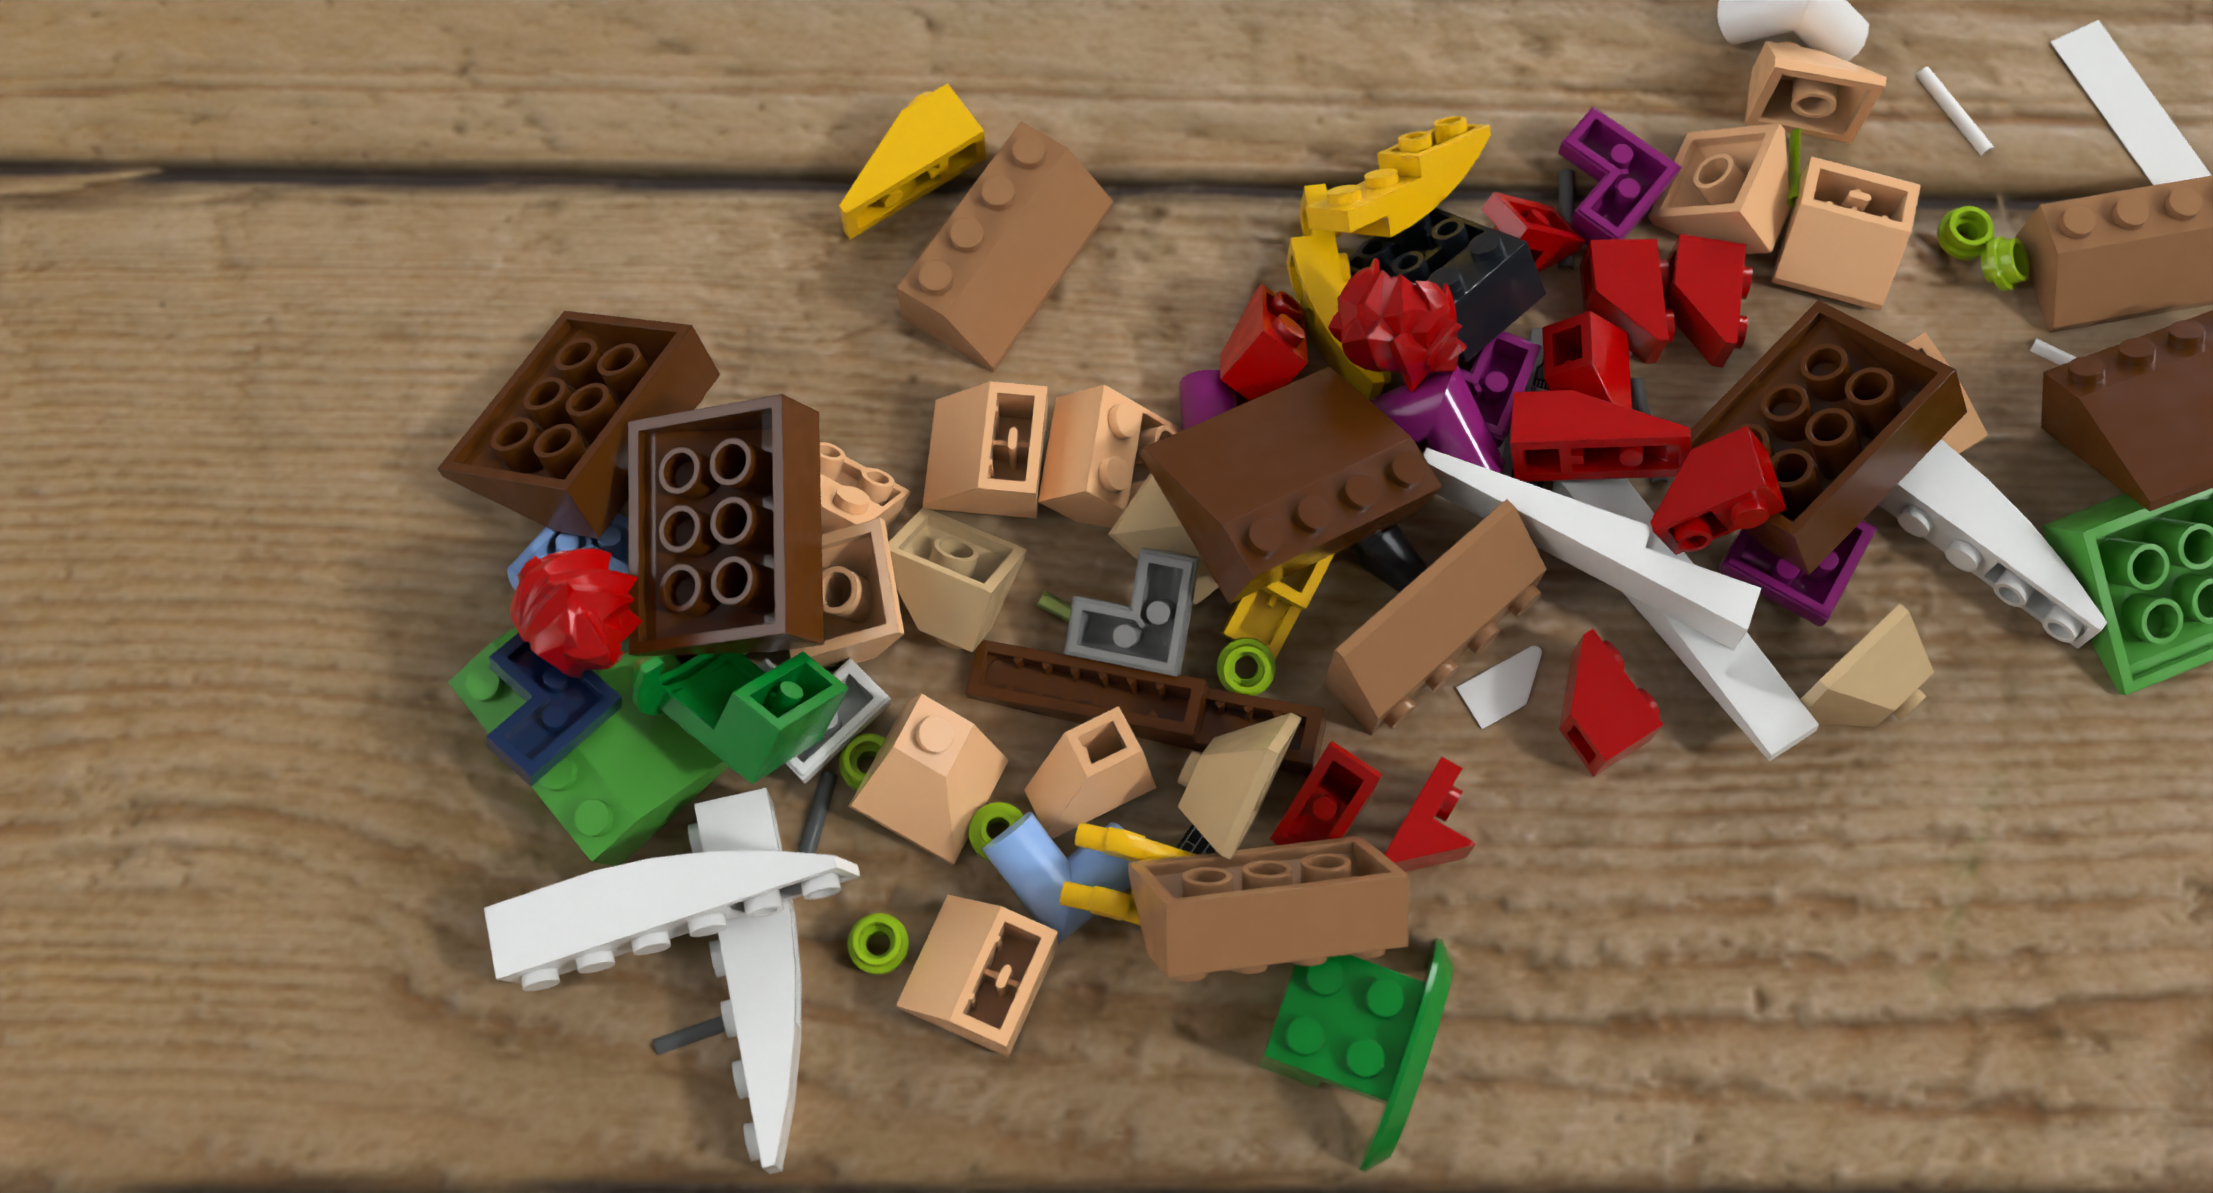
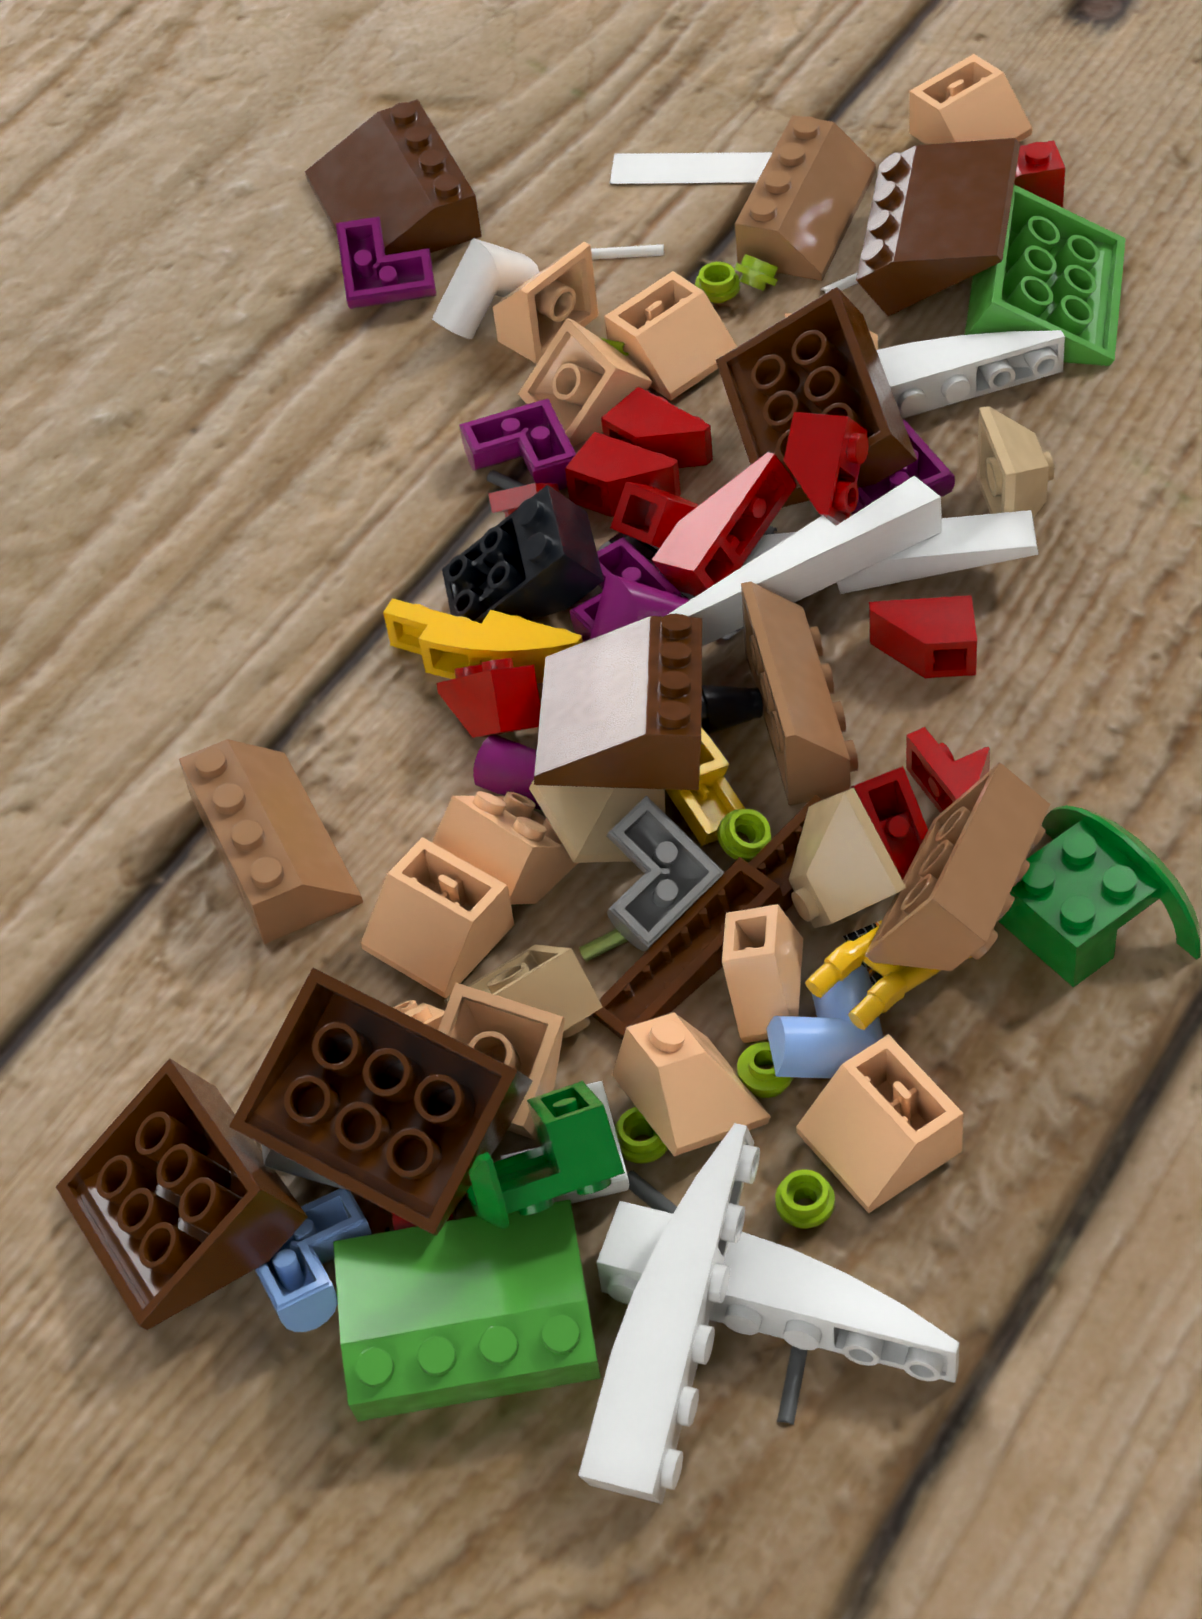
camera: 50 degrees left, 20 degrees down
dark blue plate [486,633,622,786] -> none
red hair [510,548,643,678] -> none
yellow slope [839,83,986,240] -> none
yellow slope [1306,116,1491,237] -> none
red hair [1328,258,1467,393] -> none
white sticker [1456,646,1542,729] -> none

